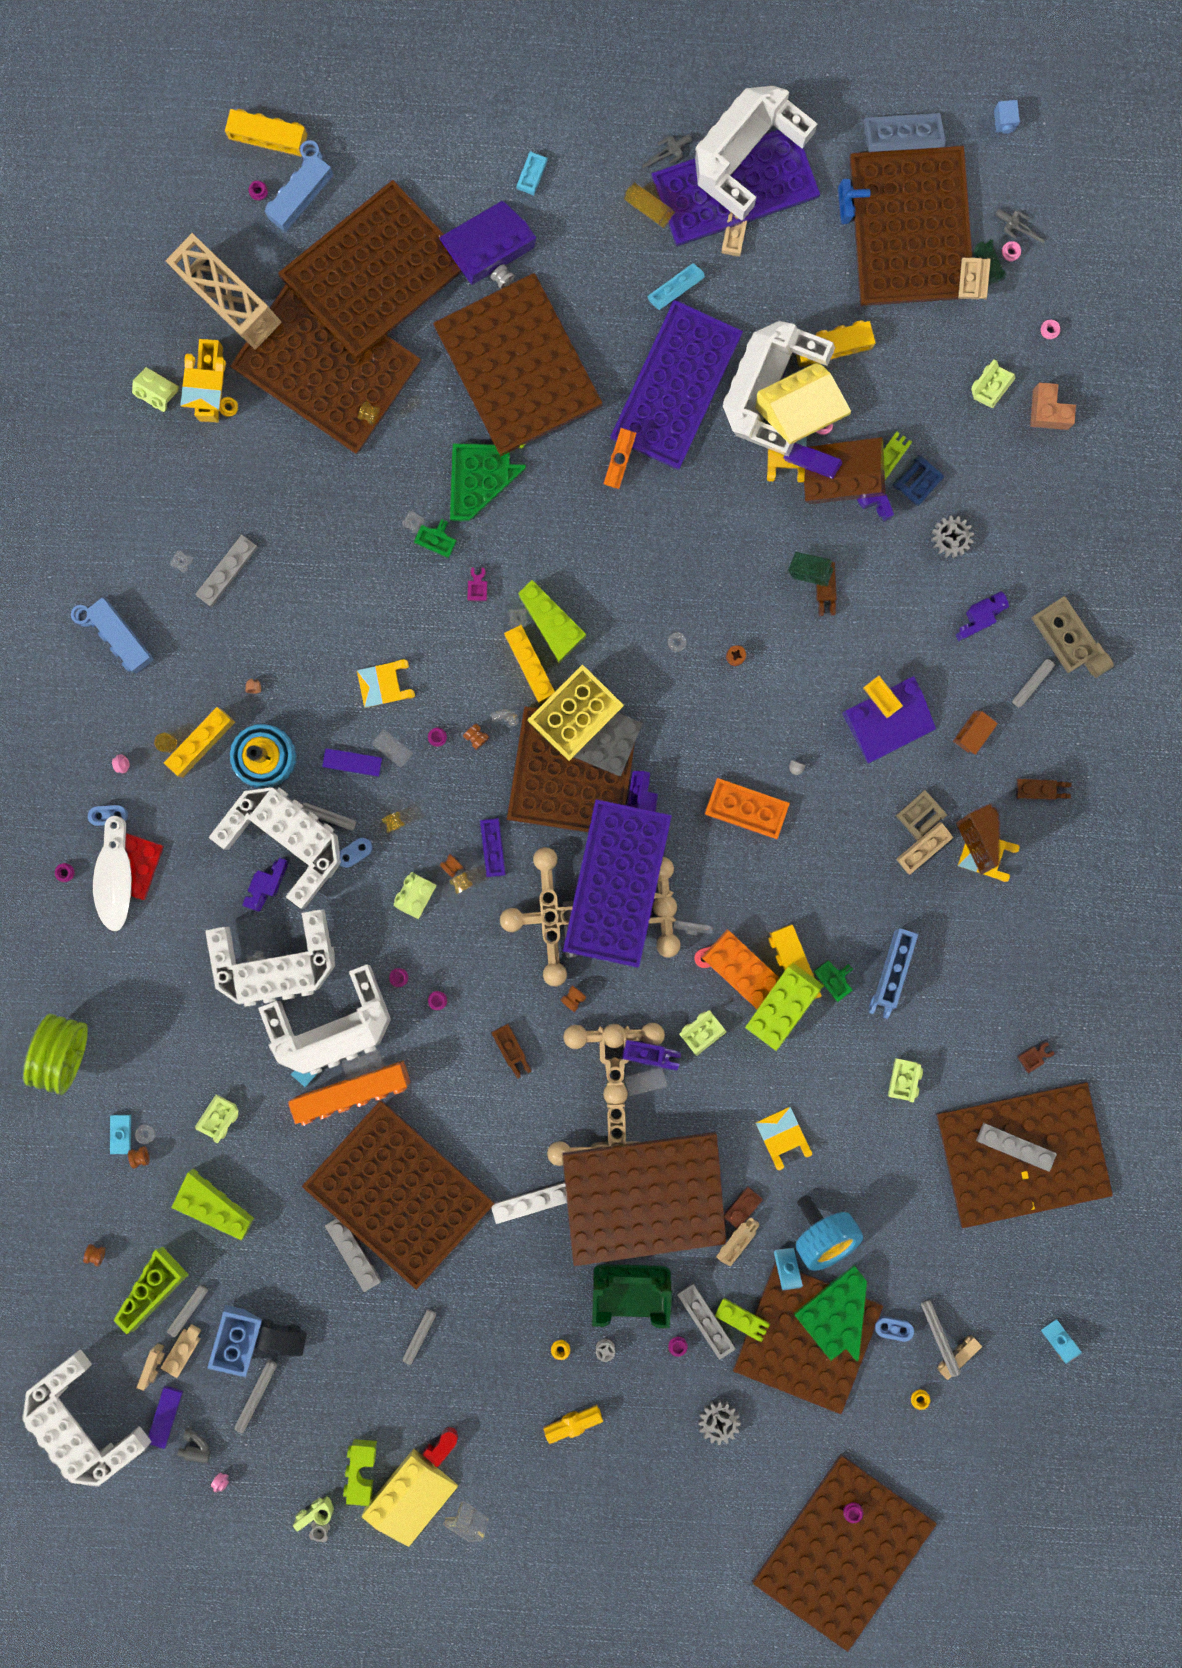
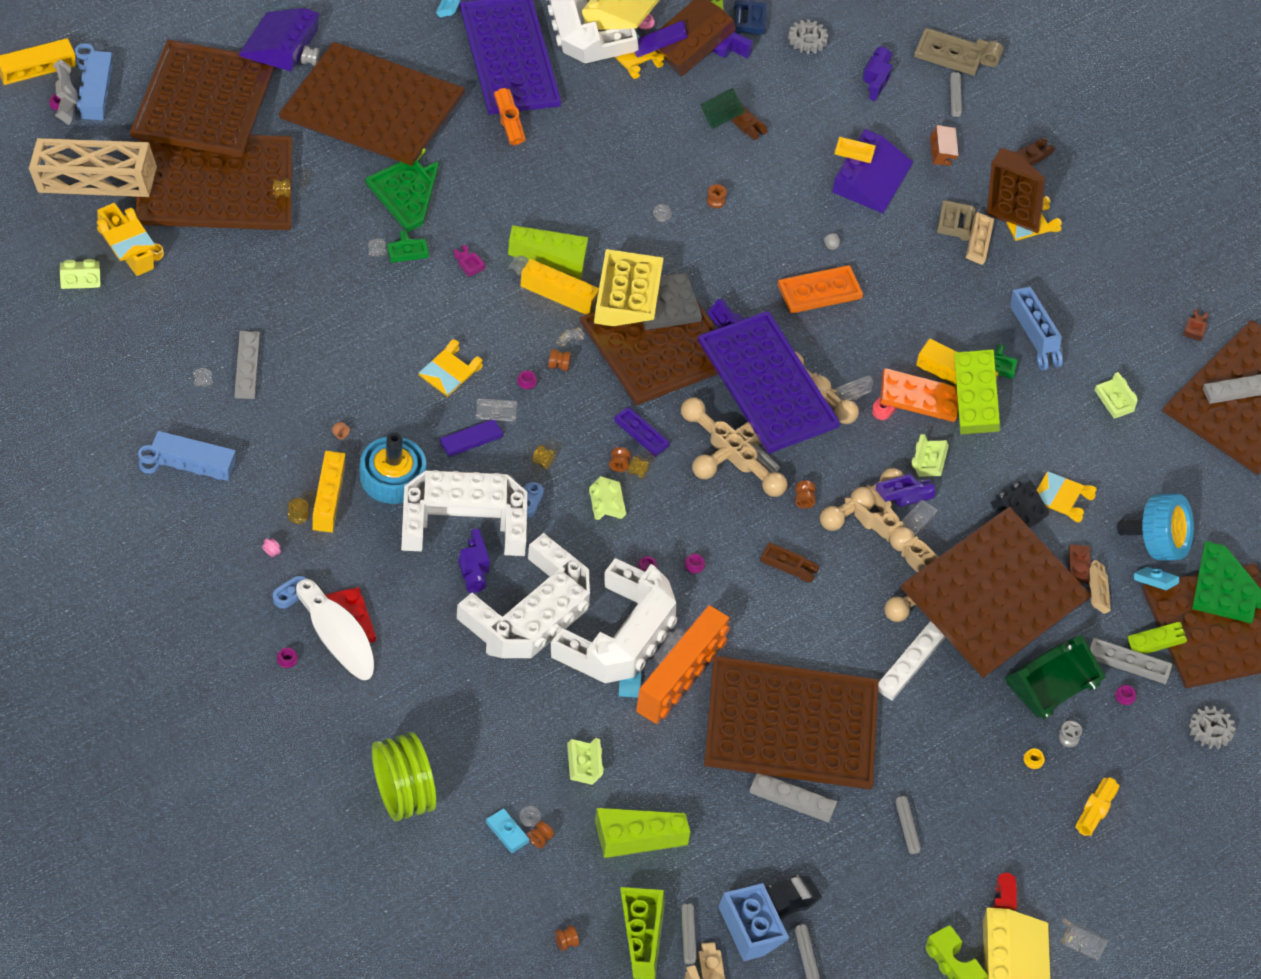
camera: 40 degrees left, 35 degrees down
none -> light grey plate [54,60,78,125]
none -> black bracket [990,480,1049,528]

